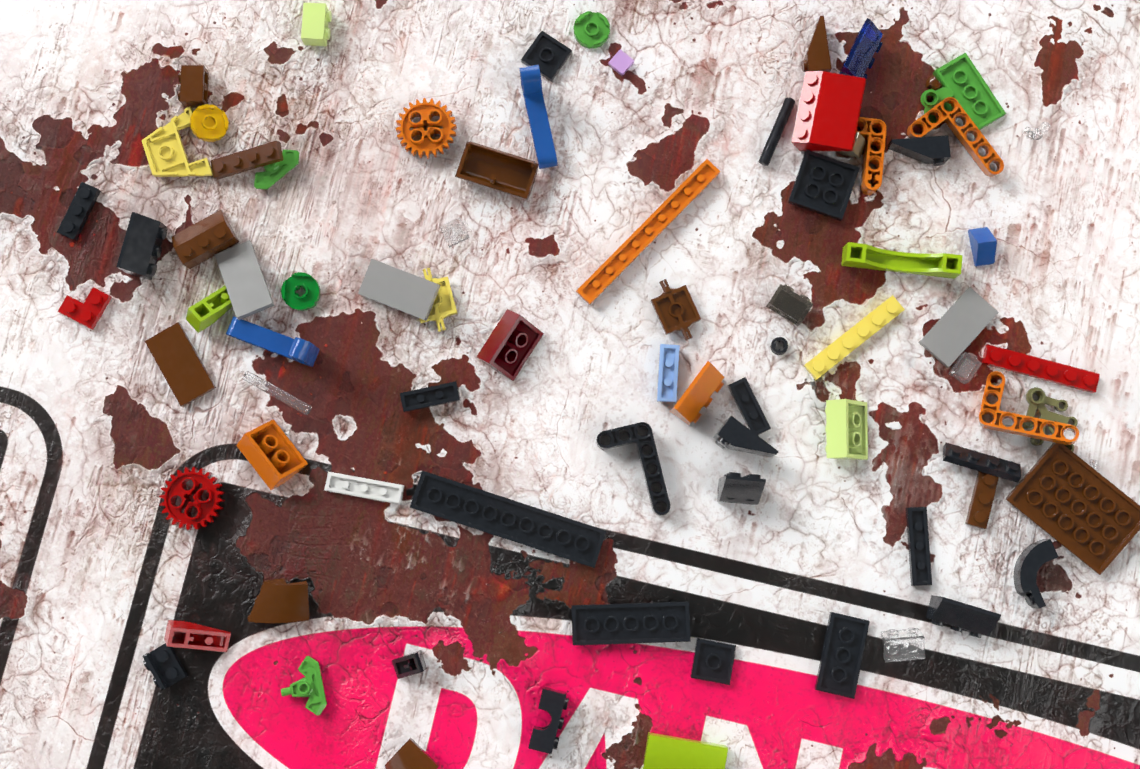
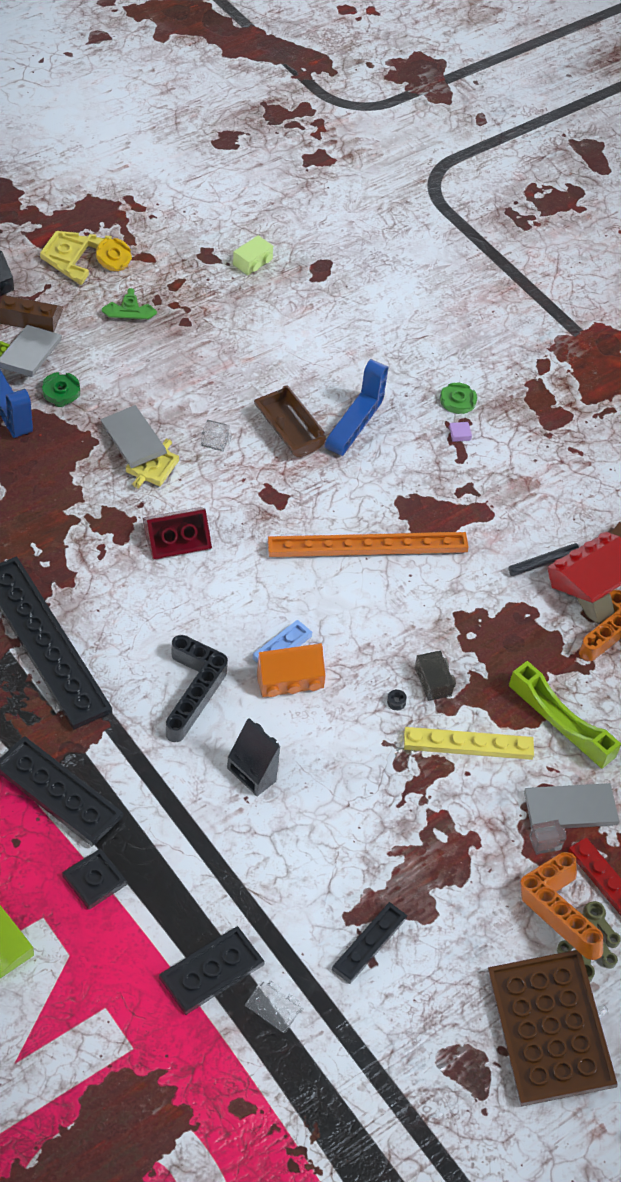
camera: 35 degrees right, 30 degrees down
reddish brown brick [178,65,209,108] -> none
reddish brown plate [211,140,283,180] -> none
orange gear [396,98,457,159] -> none
black plate [400,381,461,413] -> none
black tile [521,31,572,82] -> none
reddish brown plate [651,279,701,341] -> none
black slope [713,416,779,457] -> none
black plate [728,377,771,435] -> none
black plate [788,149,860,221] -> none
yellowish green slope [825,399,868,460] -> none
black slope [926,595,1001,638] -> none
black plate [943,443,1021,483] -> none
reddish brown plate [965,471,999,529] -> none
black arch [1013,539,1058,609] -> none

